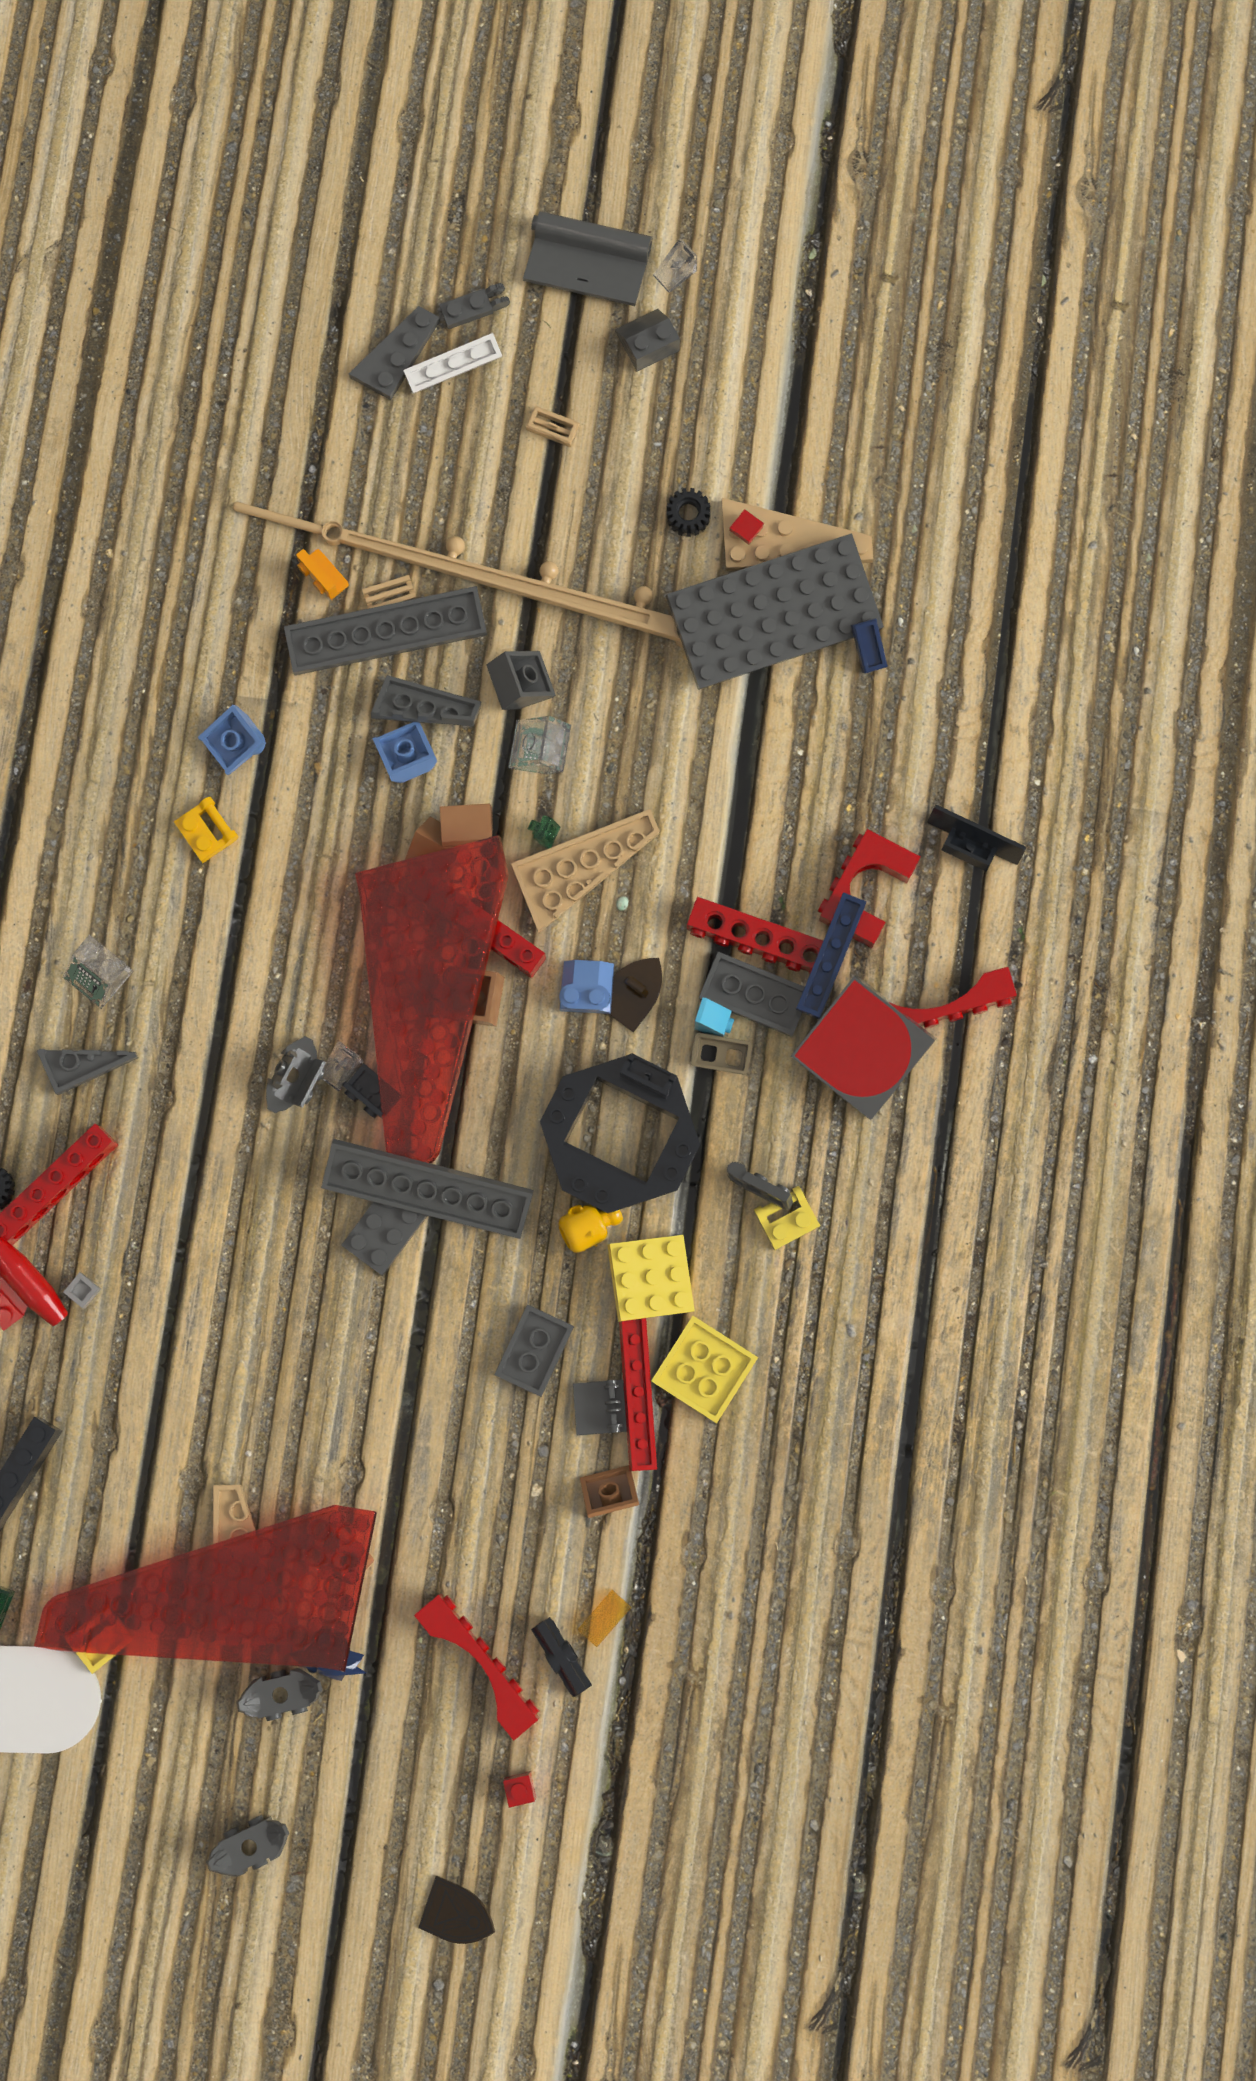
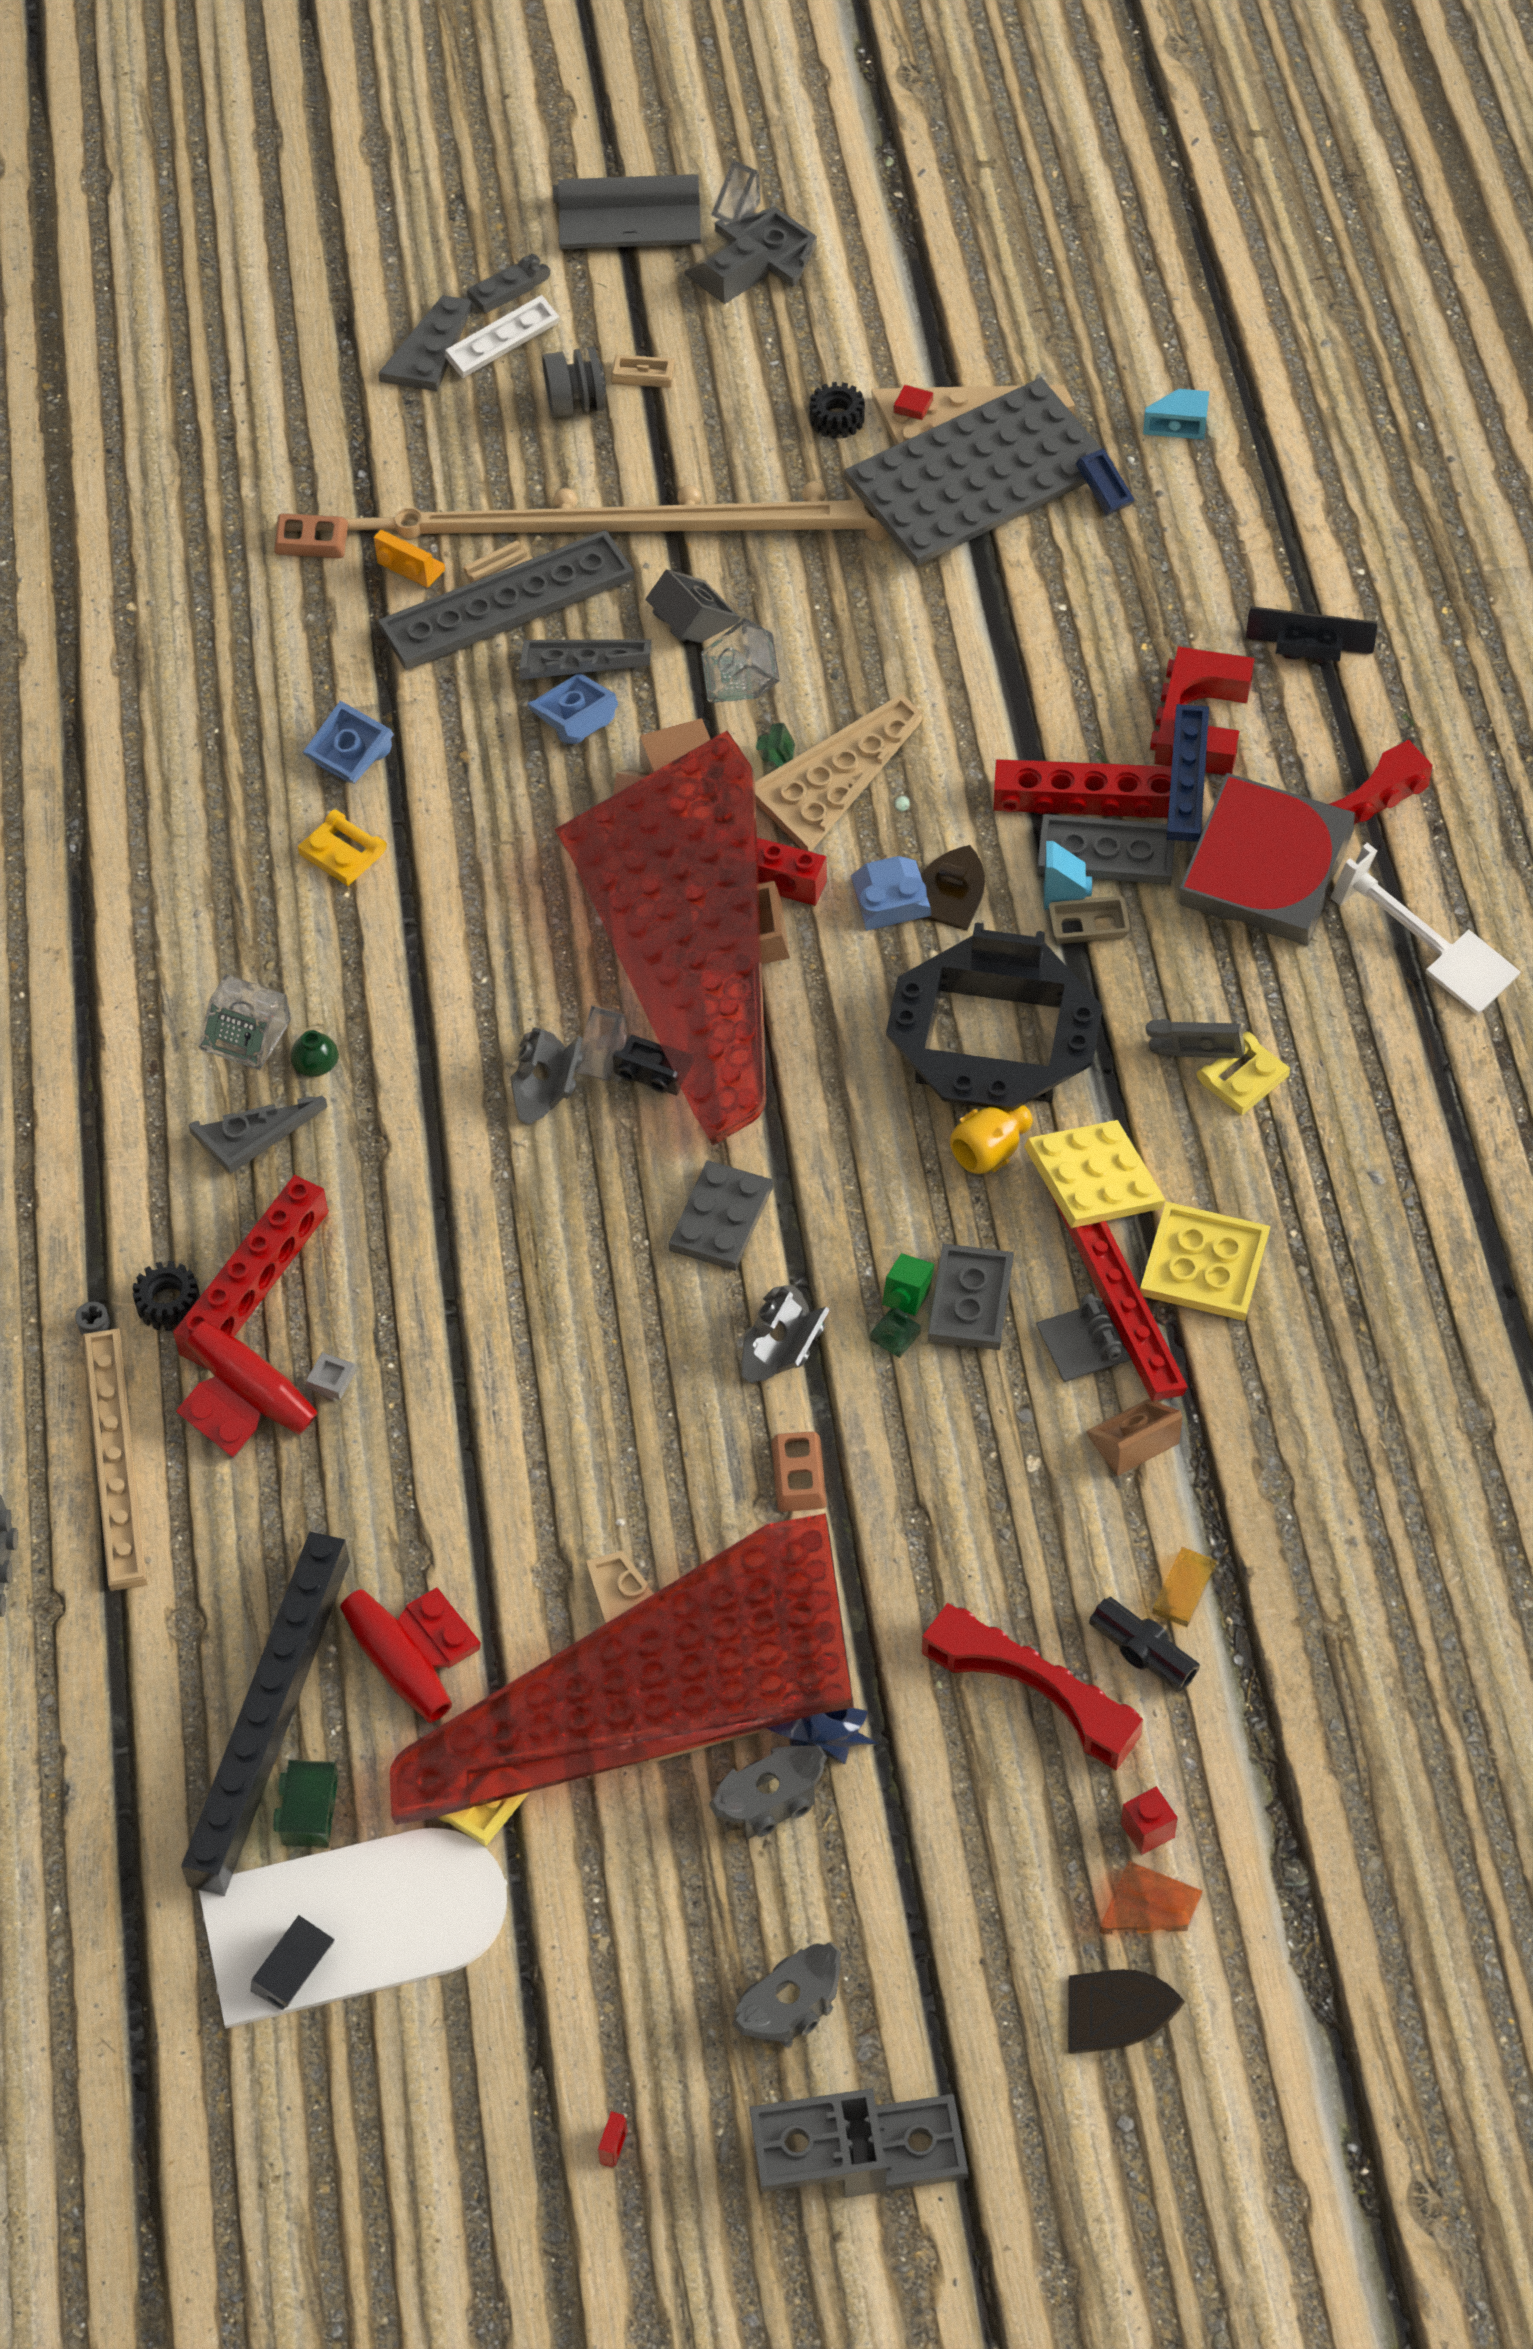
camera: 20 degrees left, 25 degrees down
dark grey plate [321,1139,533,1239] -> none
none -> nougat piece [274,513,348,558]
none -> dark green brick [291,1030,339,1076]
none -> red plate [340,1587,481,1723]
none -> dark grey wheel [542,346,606,418]
none -> red tile [598,2111,628,2168]
none -> dark grey wing [714,207,817,287]
none -> dark grey piece [741,1285,830,1384]
none -> dark grey bracket [749,2088,968,2197]
none -> nougat piece [771,1431,827,1512]
none -> clear green tile [870,1308,921,1358]
none -> green brick [882,1253,935,1316]
none -> clear orange wing [1099,1861,1203,1934]
none -> medium azure slope [1143,389,1209,440]
none -> white piece [1330,843,1521,1016]

